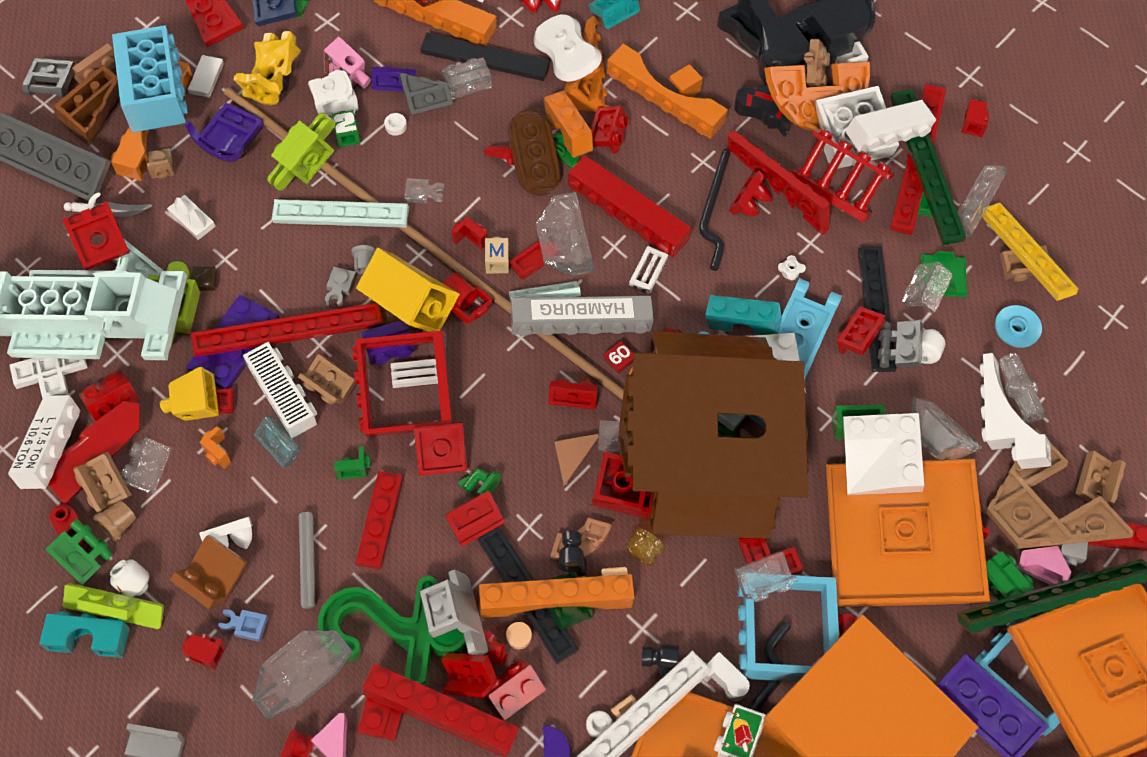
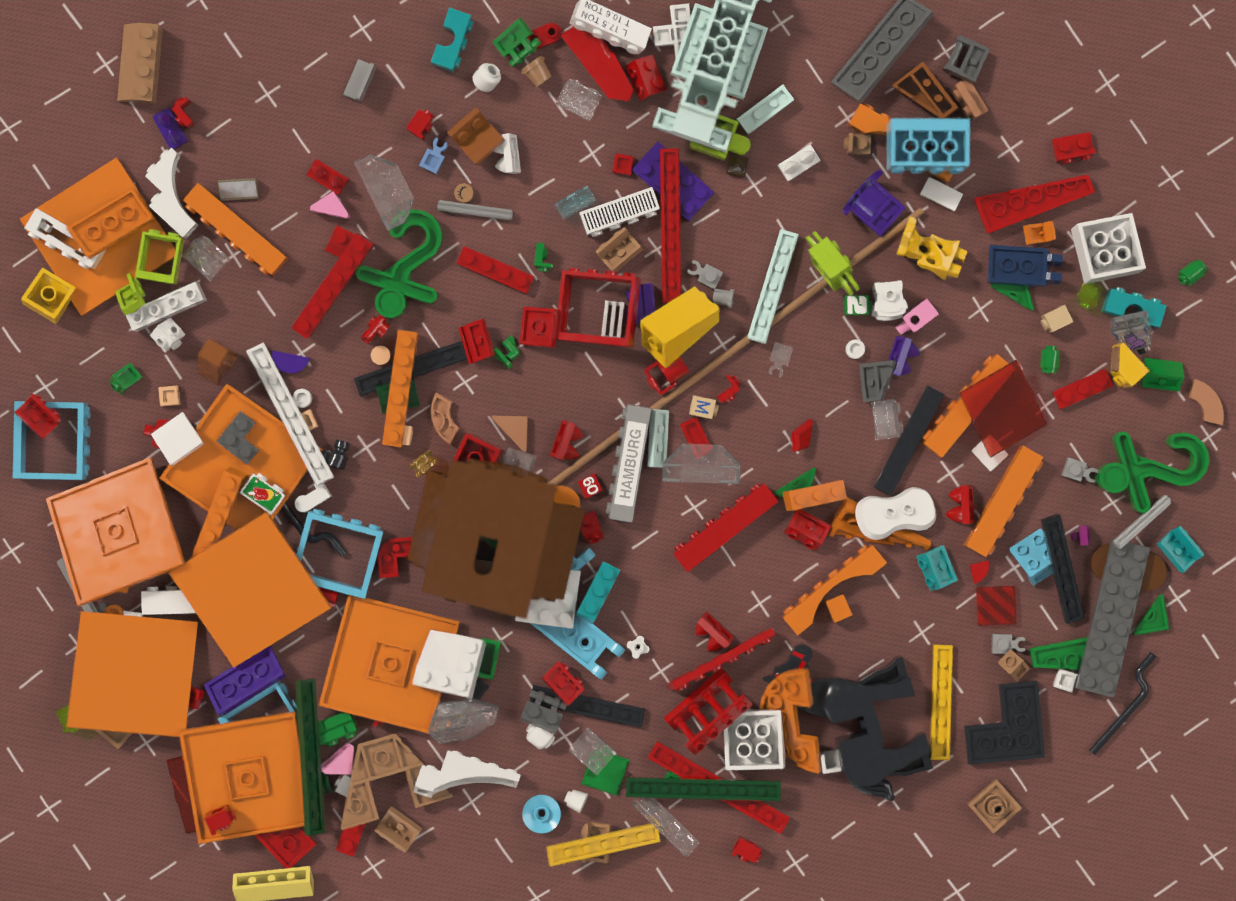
camera: 105 degrees right, 25 degrees up
red bracket [62,201,130,270] -> none
lime bracket [63,583,164,629] -> none
piece [64,193,152,218] -> none
medium nougat bracket [73,452,131,513] -> none
yellow torso [160,367,219,421] -> none
orange bracket [199,426,231,469] -> none
light grey plate [420,569,488,655] -> none
red bracket [441,653,498,698] -> none
bracket [486,660,546,721] -> none
reddish brown tile [508,110,561,196] -> none
black piece [559,531,587,576] -> none
white tile [629,246,668,294] -> none
black piece [699,151,730,271] -> none
clear bracket [734,552,798,602] -> none
medium nougat plate [804,39,830,87] -> none
white brick [845,100,936,151] -> none
clear piece [999,353,1045,424] -> none
none -> medium nougat tile [454,183,474,203]
none -> white hat [564,790,588,814]

